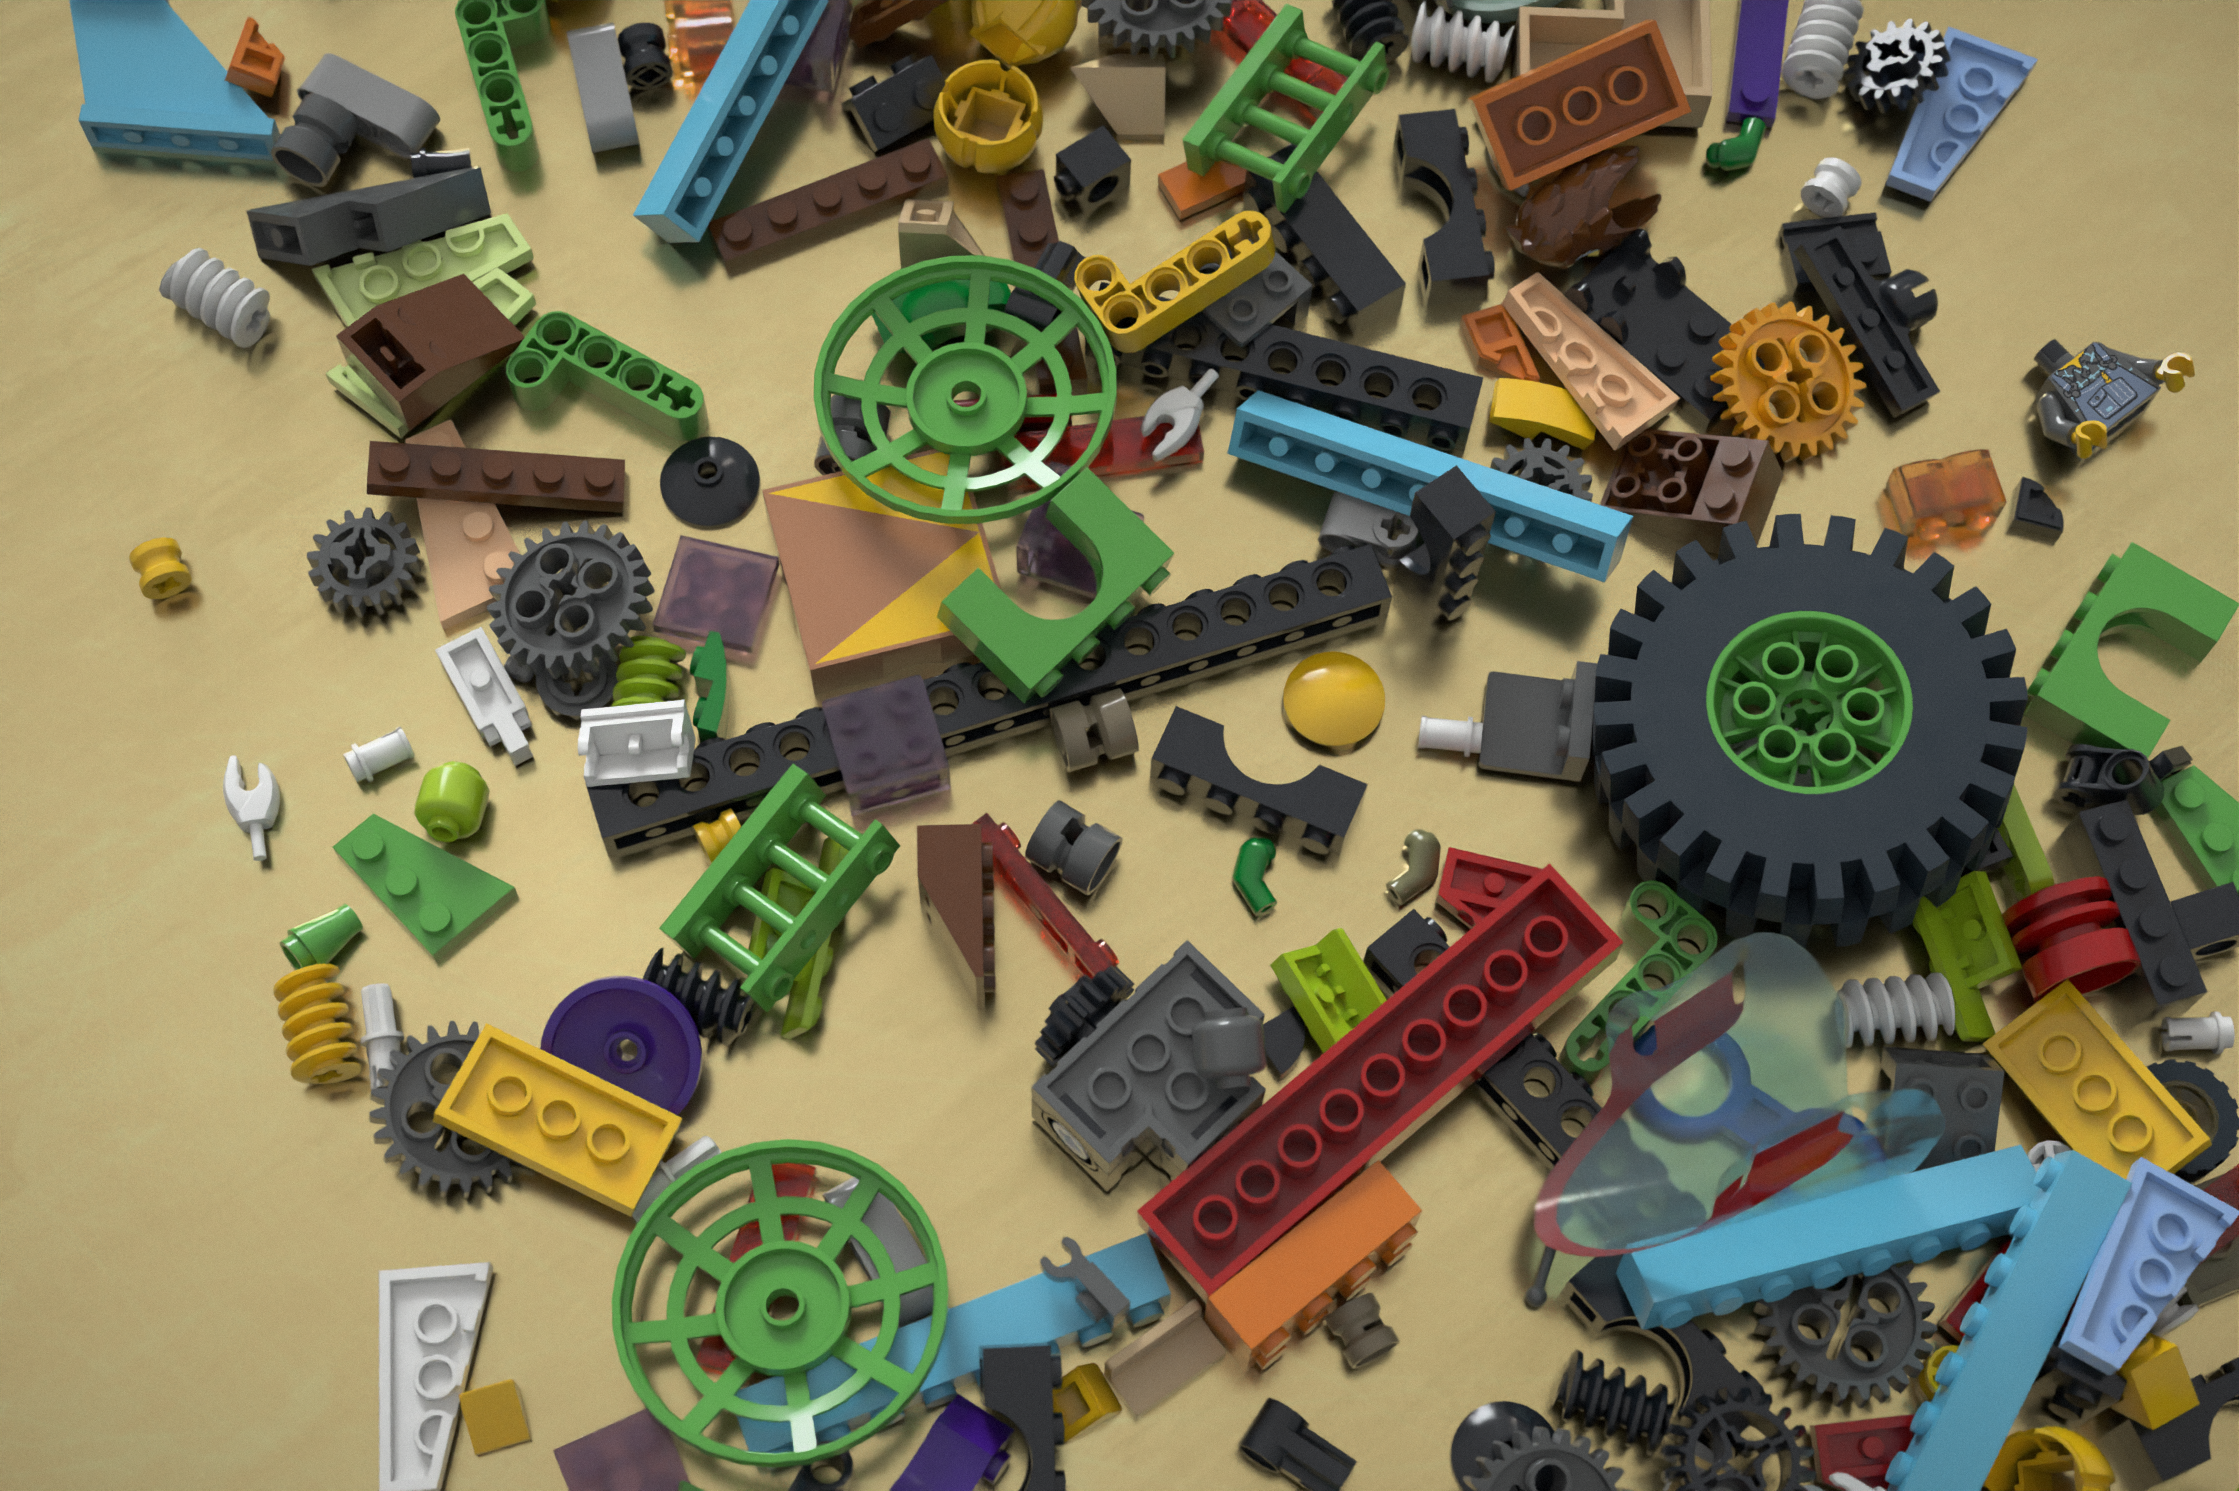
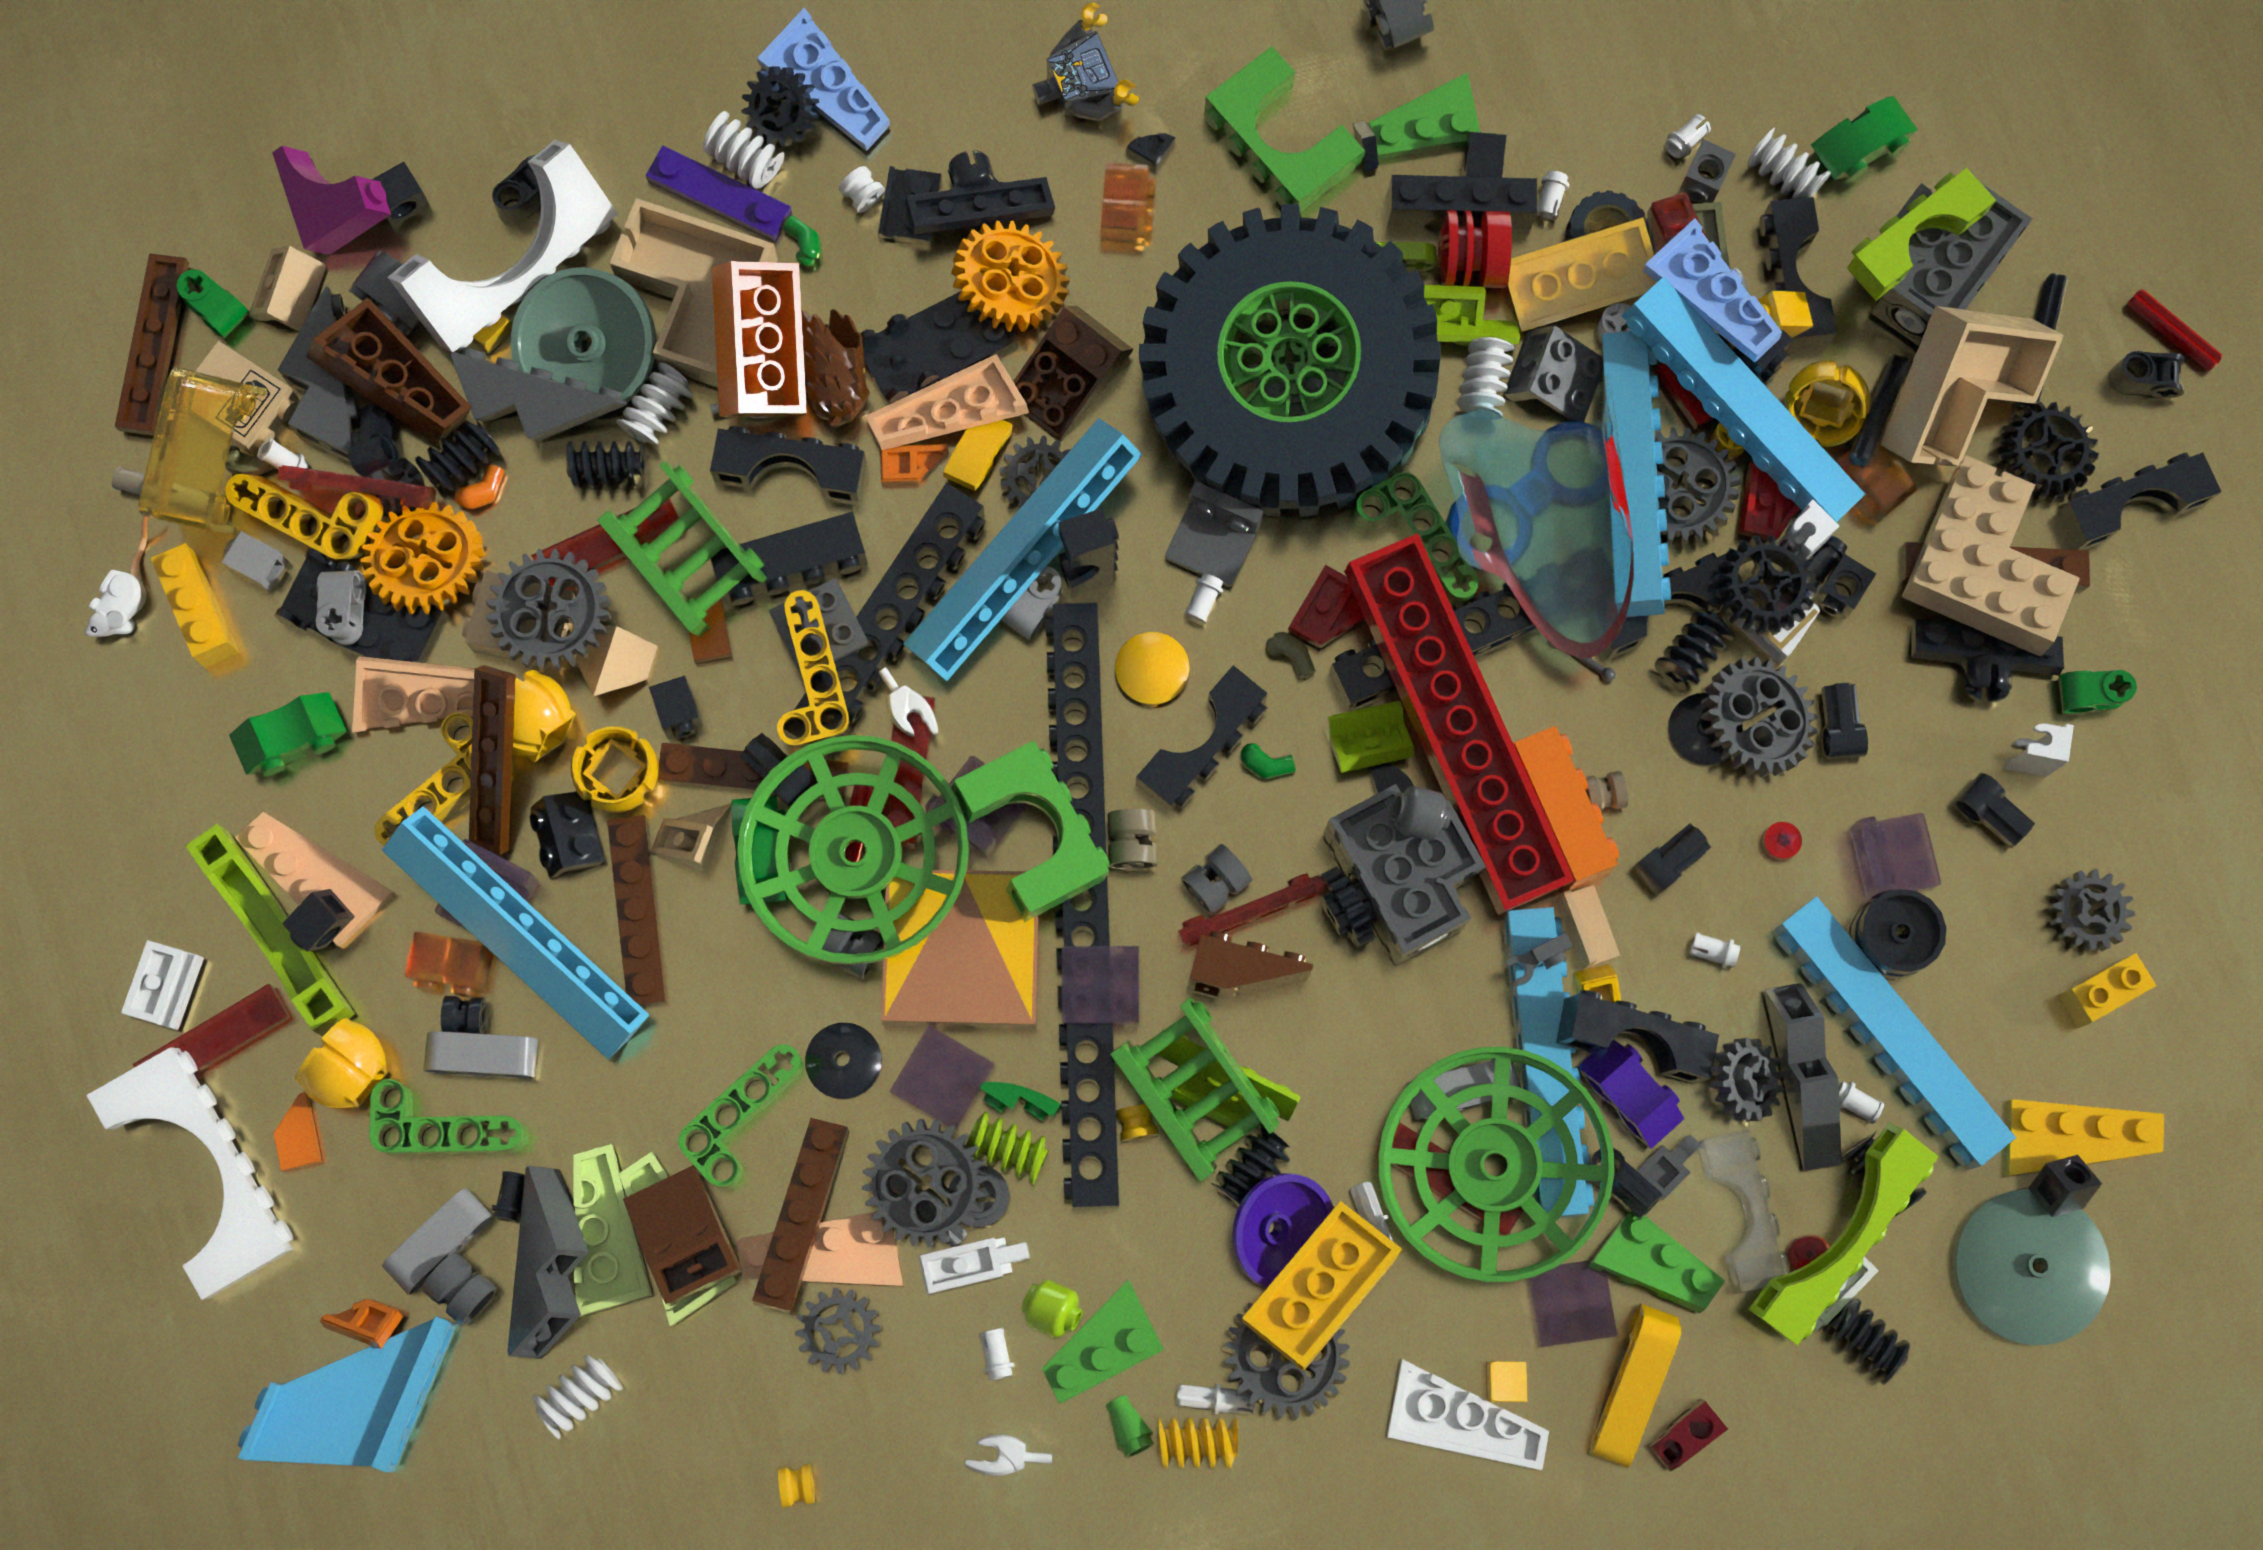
camera: 75 degrees left, 10 degrees up
white hinge [578,700,696,787] -> none
black piece [2054,744,2164,815] -> none

